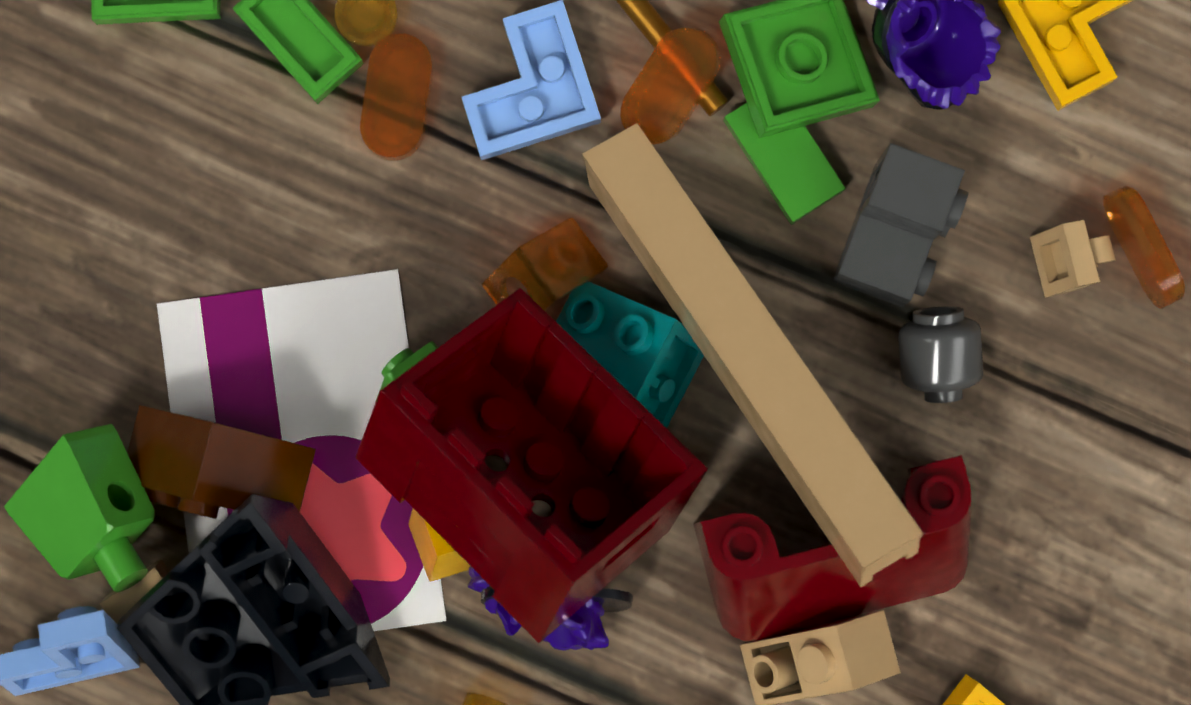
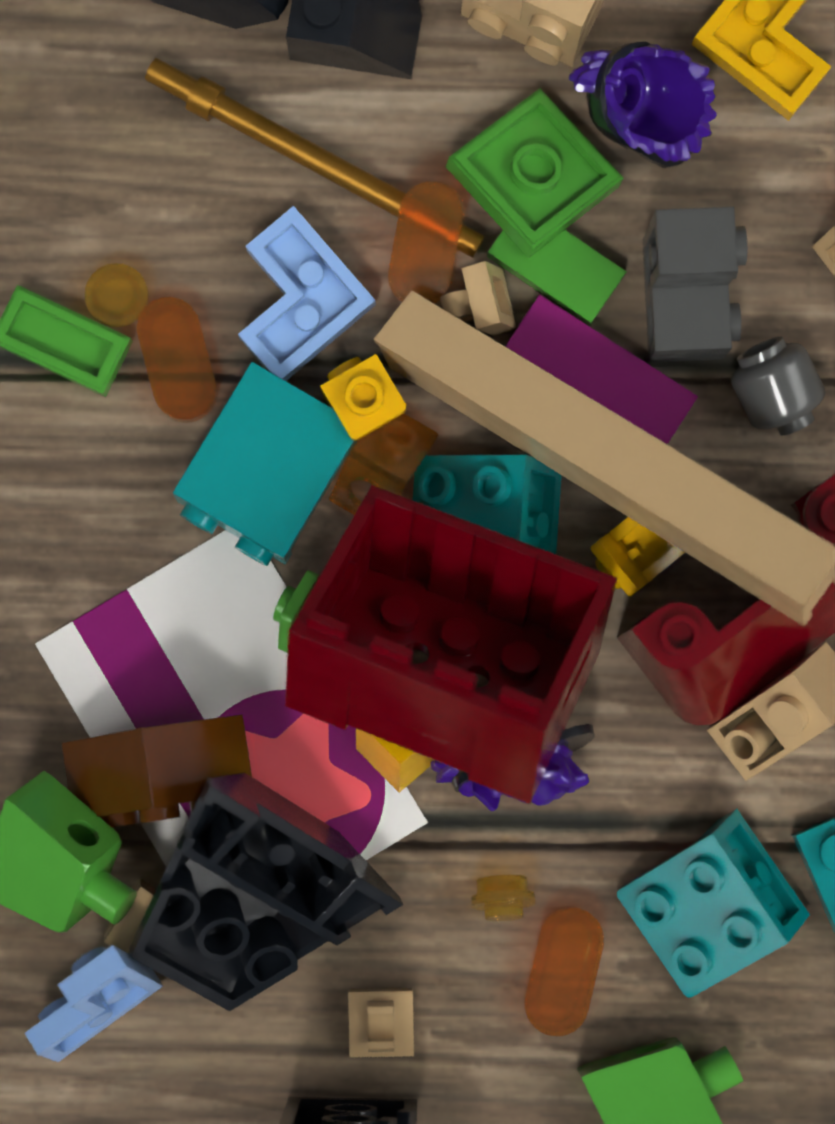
camera: 25 degrees left, 0 degrees up
none -> teal panel [173,362,362,566]
none -> yellow bracket [320,354,406,441]
none -> tan tile [440,261,517,336]
none -> magenta tile [505,295,699,444]
none -> yellow bracket [590,517,686,597]

